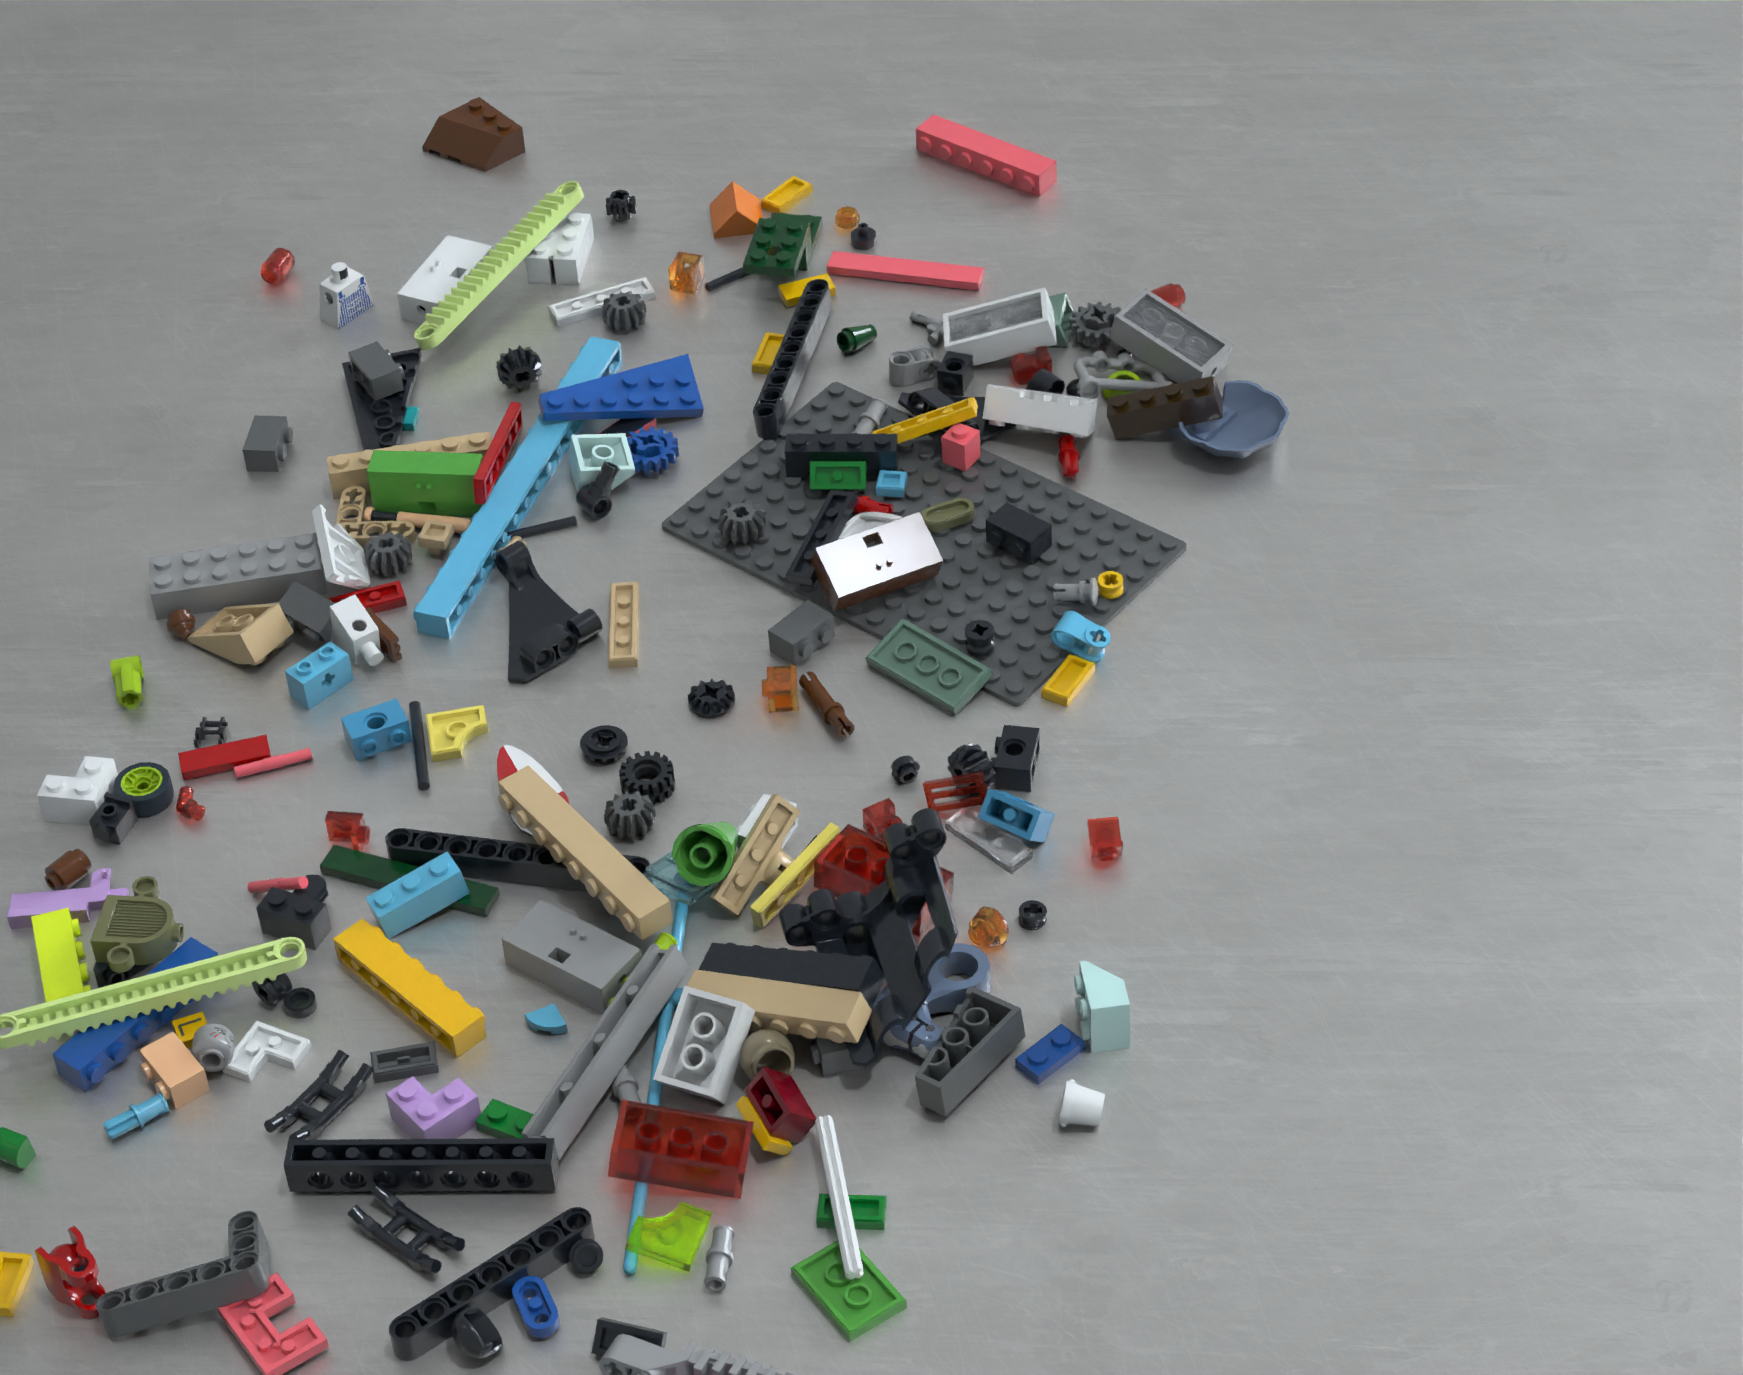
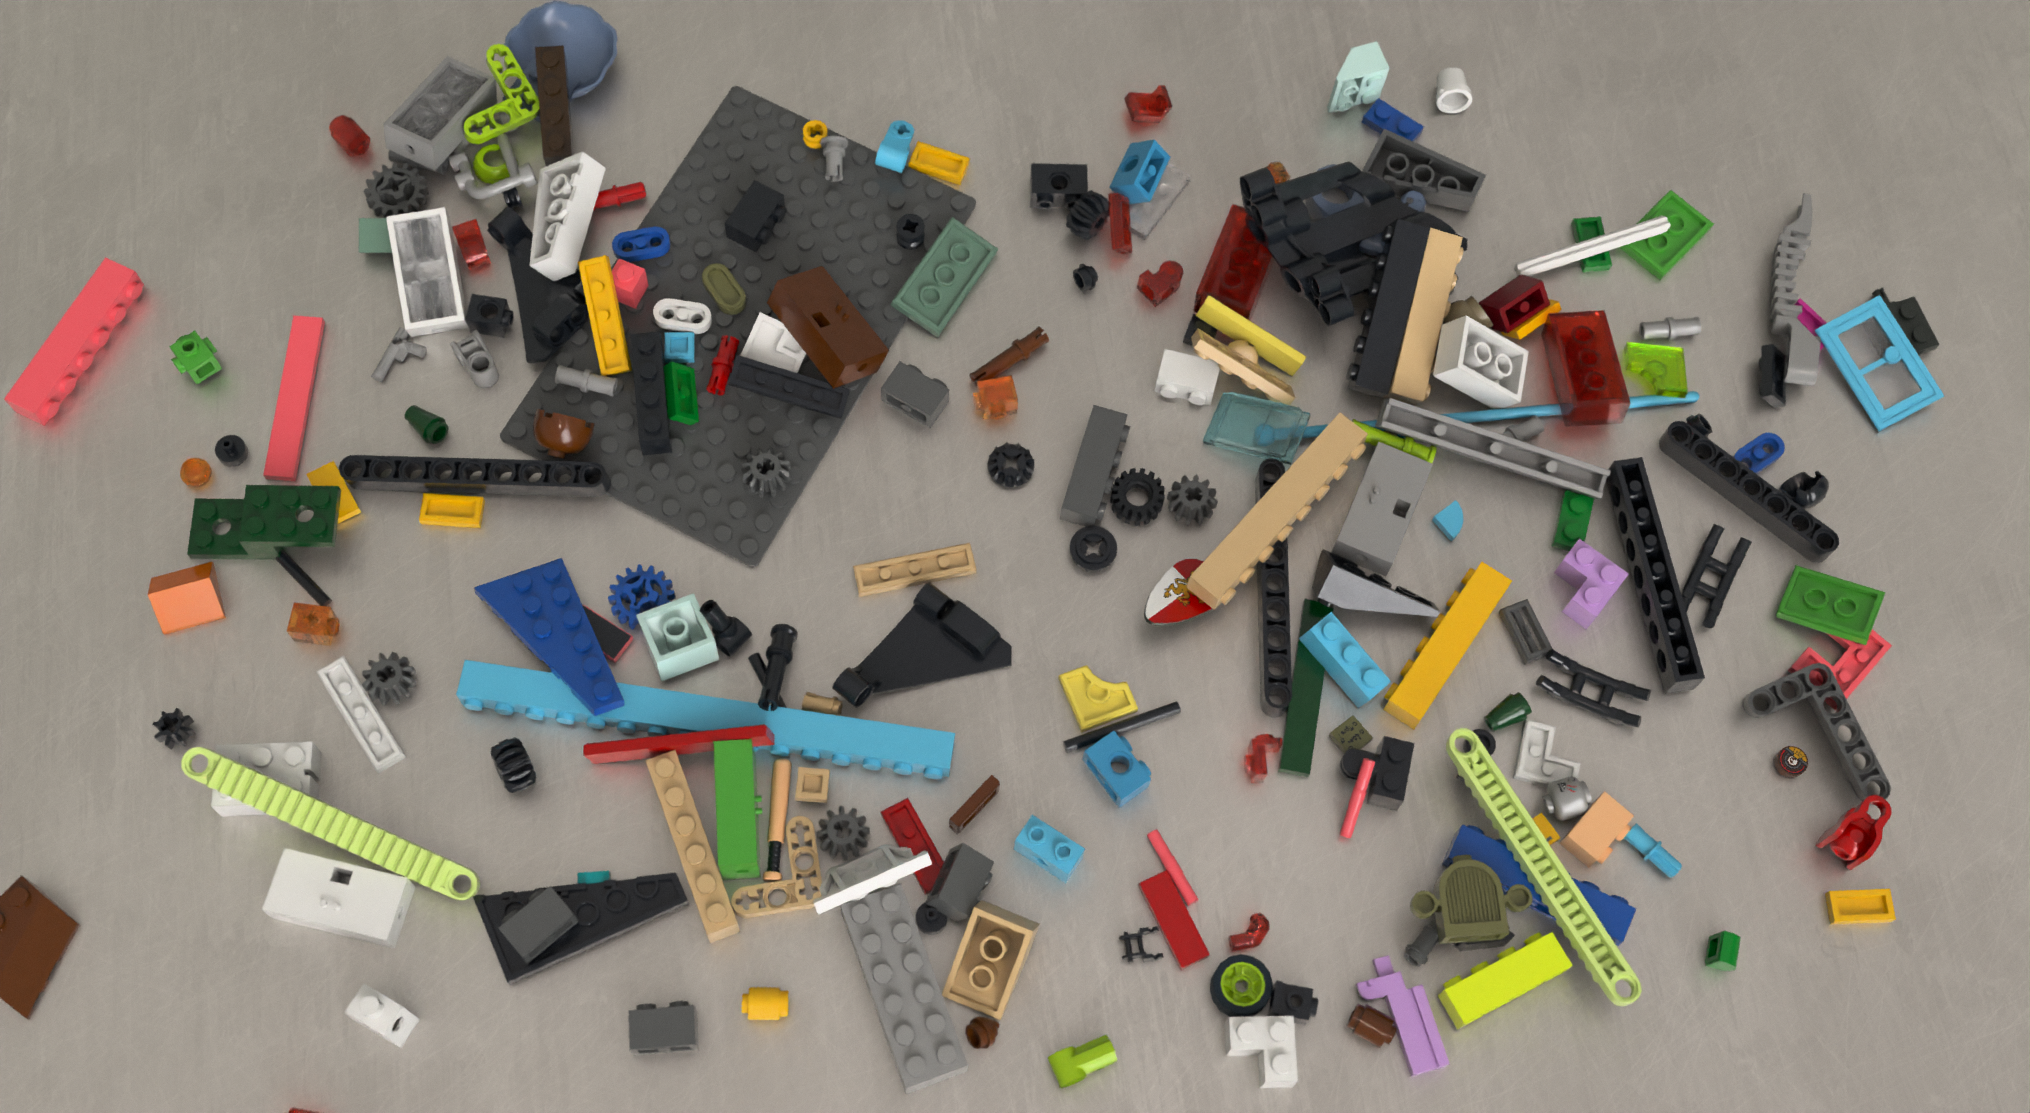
camera: 110 degrees left, 25 degrees up
white torso [330,595,384,666] -> none
bright green cone [672,821,738,886] -> none
yellow tile [761,176,813,213] -> none
black bush [1018,900,1047,931] -> none
none -> bright green brick [169,330,222,384]
none -> lime beam [463,44,540,144]
none -> reddish brown cylinder [533,409,595,459]
none -> blue plate [612,227,671,262]
none -> white plate [653,298,712,334]
none -> yellow brick [742,987,789,1020]
none -> black pin [758,624,798,711]
none -> dark grey brick [1060,405,1130,527]
none -> wedge [1312,549,1440,617]
none -> olive tile [1329,715,1373,754]
none -> dark green cone [1484,692,1532,732]
none -> tile [1774,746,1808,778]
none -> bright green tile [1776,565,1885,645]

